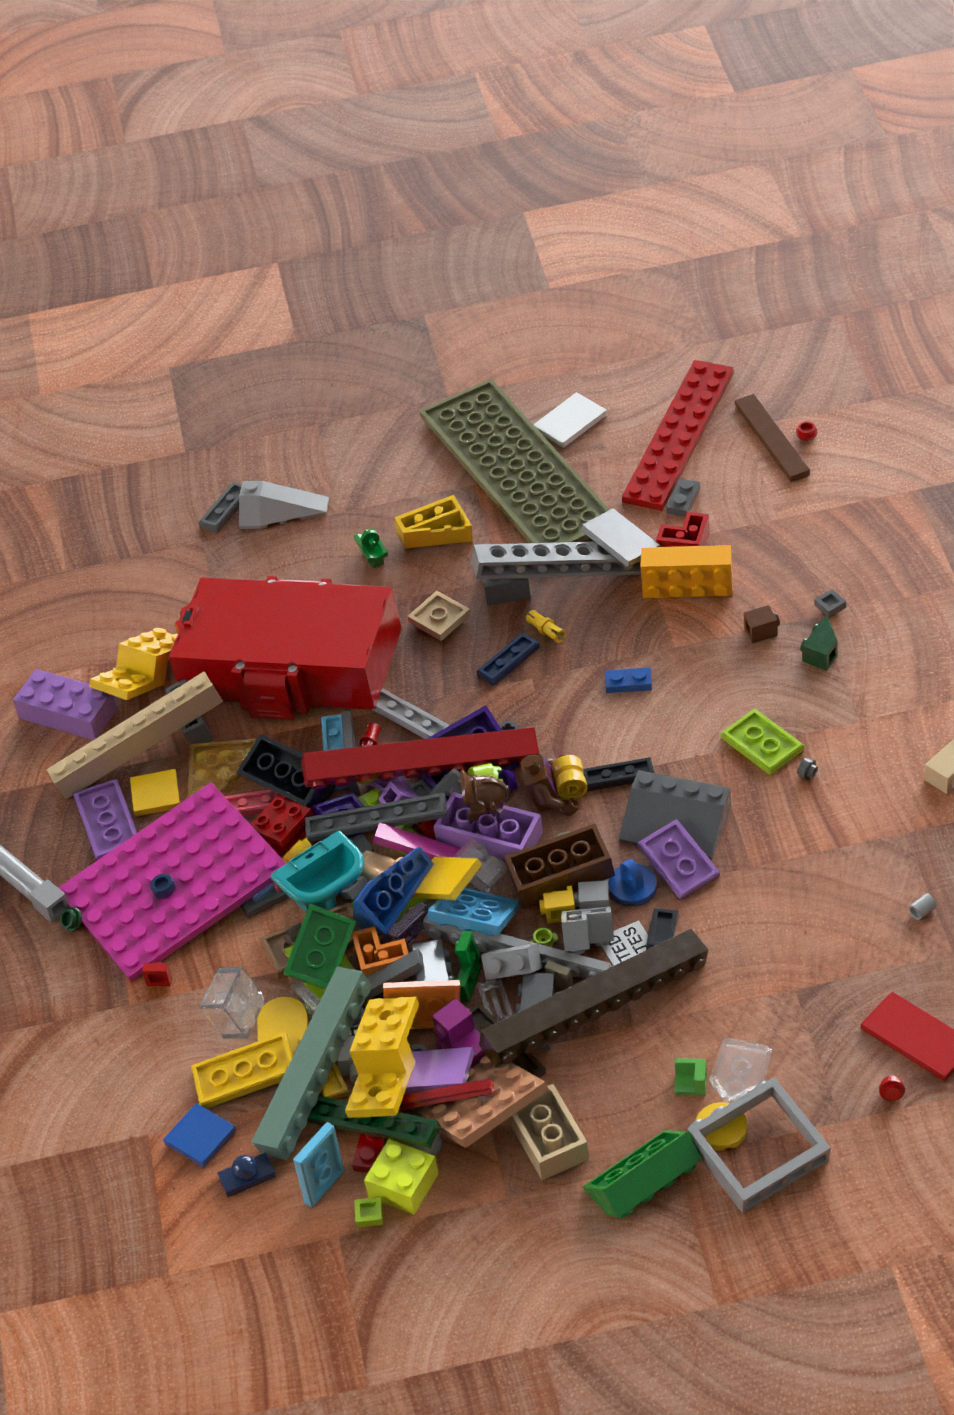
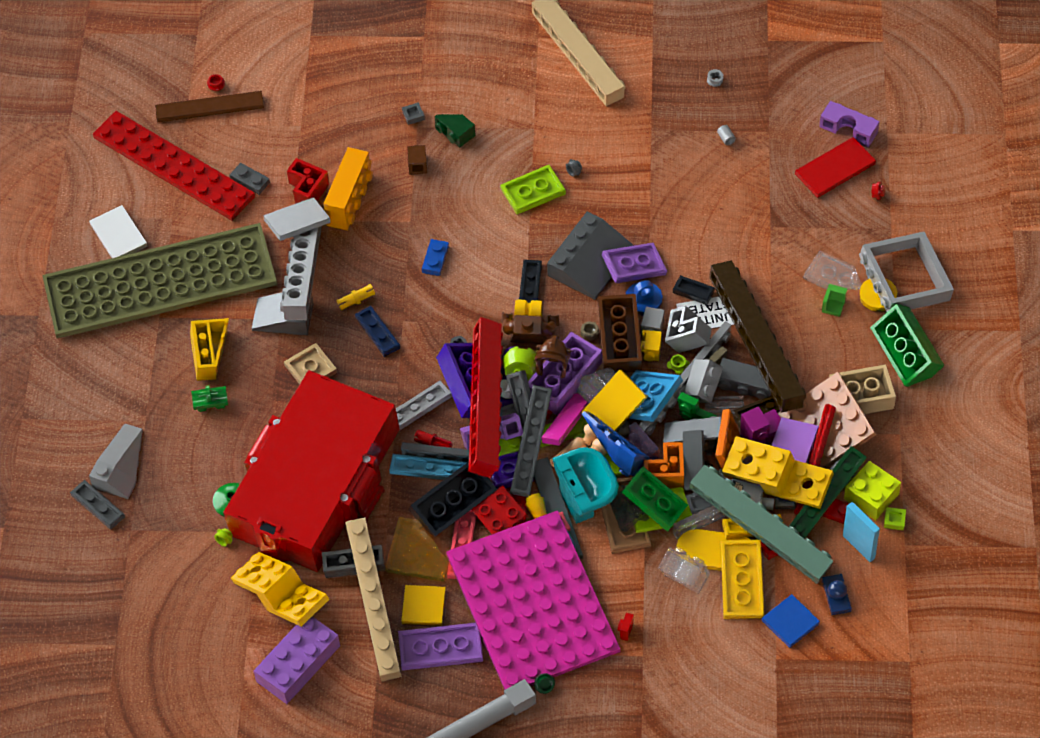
camera: 80 degrees left, 10 degrees up
dark blue tile [150,874,176,898] -> none

